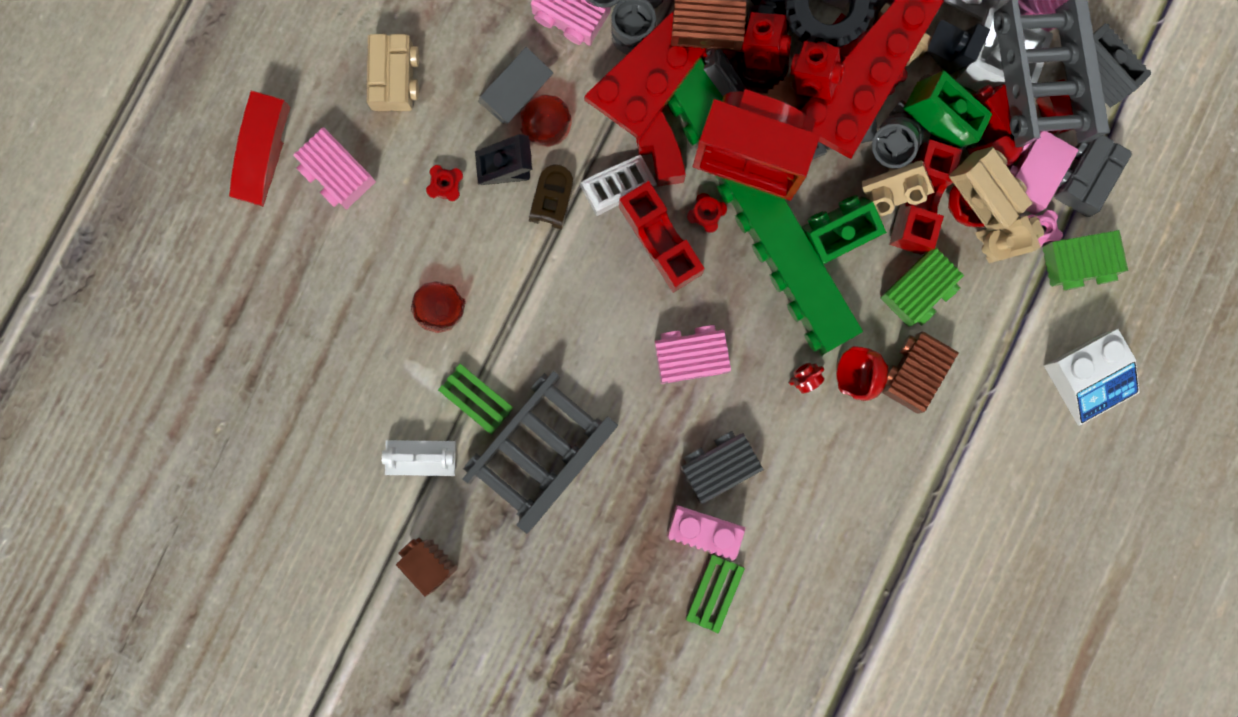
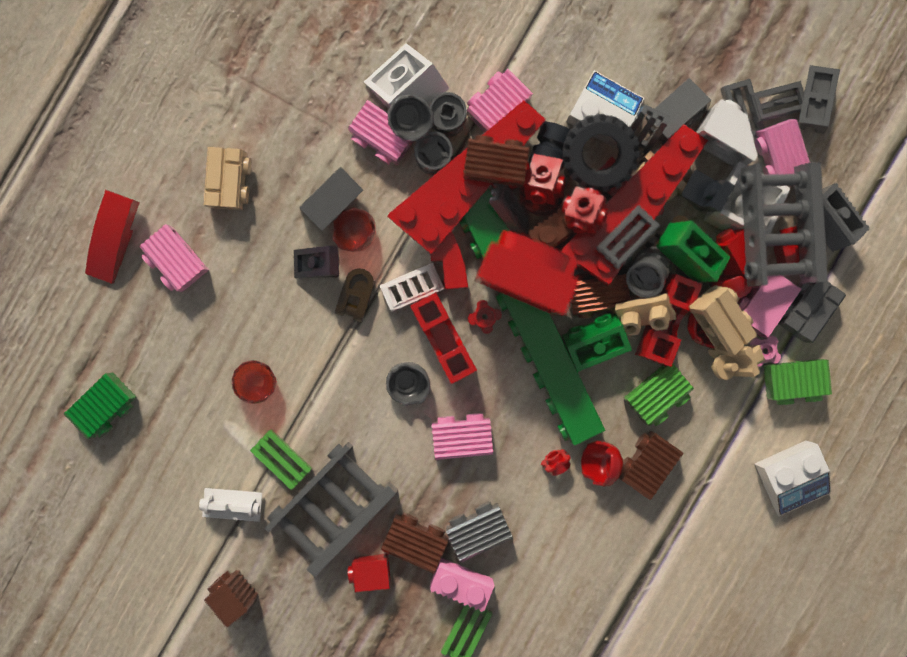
camera: 15 degrees right, 5 degrees up
red plate [426,165,463,202] -> none
none -> green brick [64,373,136,439]
none -> red brick [348,554,391,592]
none -> copper brick [381,513,448,573]
none -> dark grey hair [386,362,430,406]
none -> copper brick [569,268,630,319]
none -> dark grey tile [596,205,660,270]

